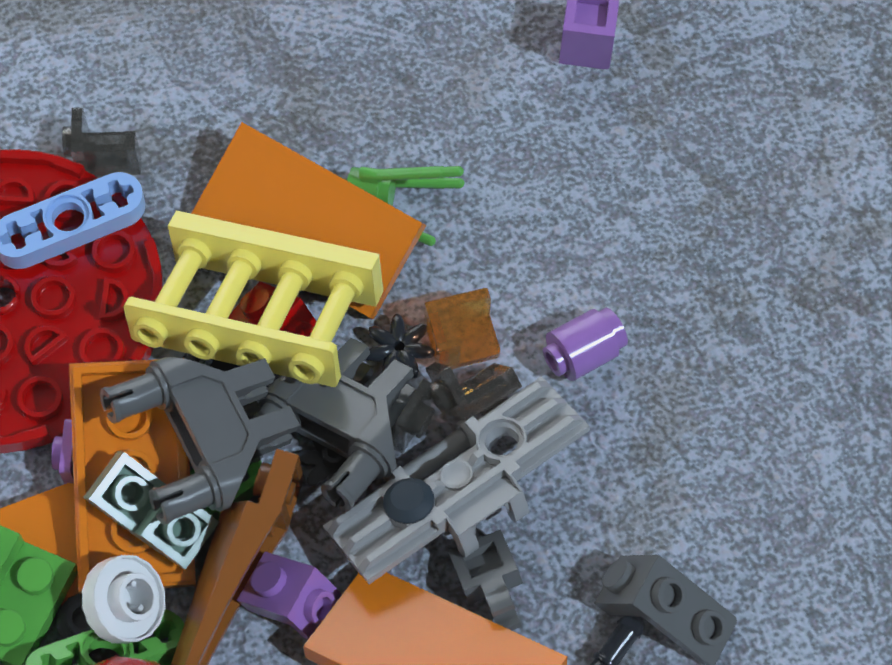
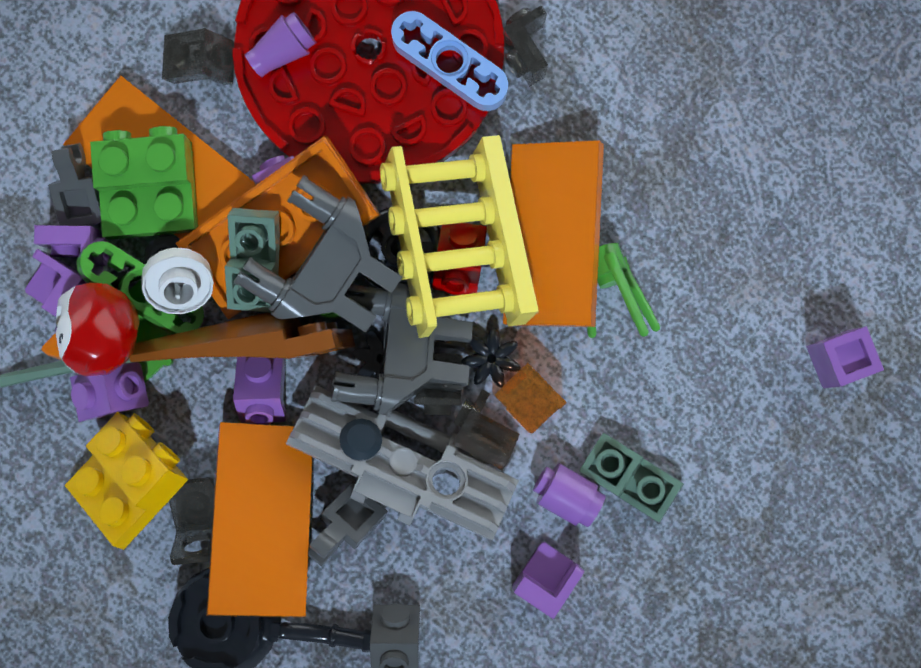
camera: 60 degrees right, 20 degrees up
none -> medium lavender panel [512,542,584,619]
none -> sand green slope [579,432,684,523]

